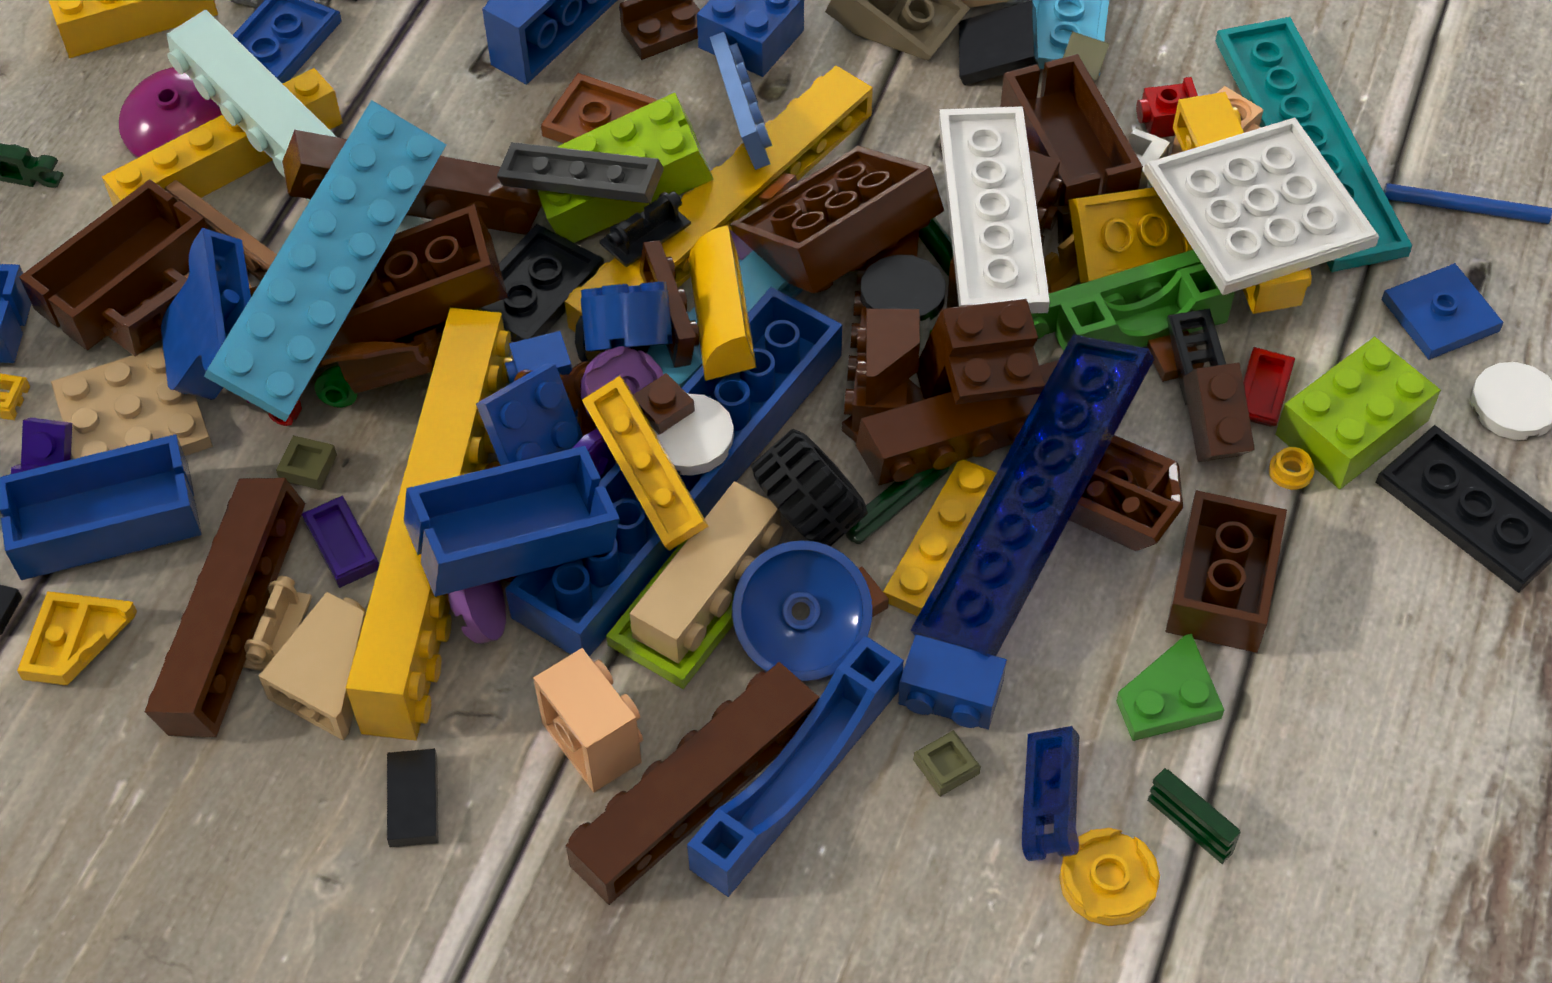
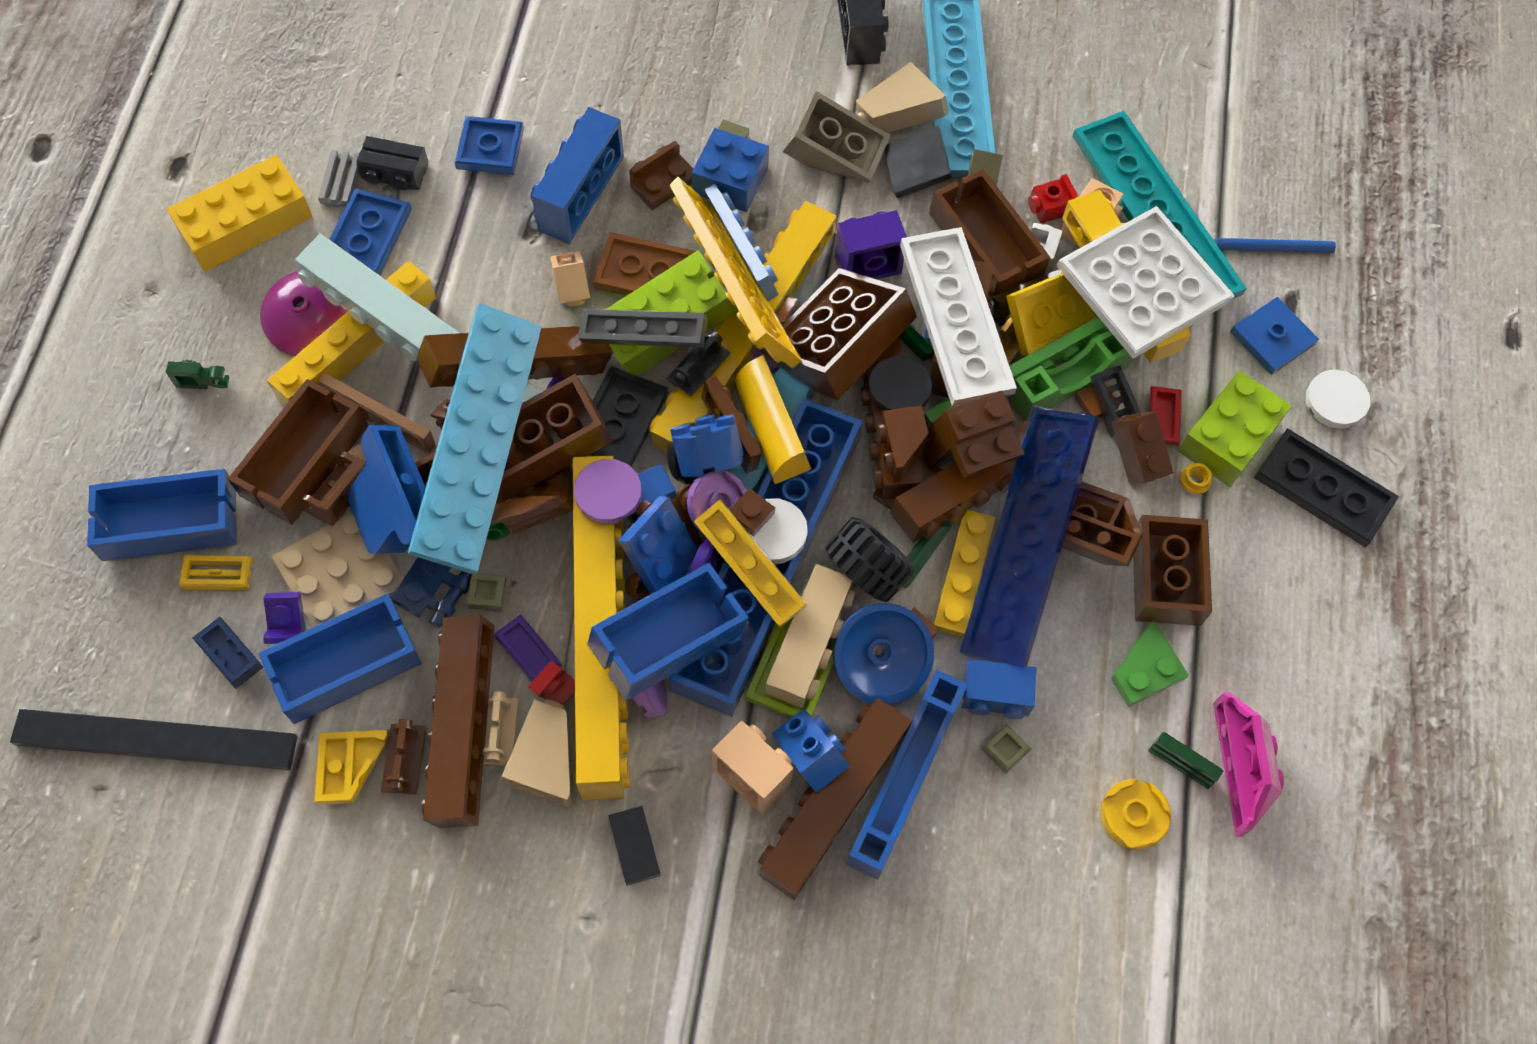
camera: 15 degrees left, 10 degrees up
clear blue plate [1022,726,1080,861] -> none
none -> reddish brown hinge [381,719,426,794]
none -> dark blue plate [391,557,472,629]
none -> red bracket [528,661,575,705]
none -> light nougat slope [550,251,590,306]
none -> medium lavender tile [574,459,642,524]
none -> yellow plate [670,177,802,369]
none -> blue brick [772,708,850,793]
none -> dark purple brick [834,210,907,280]
none -> dark pink wedge [1213,692,1284,837]

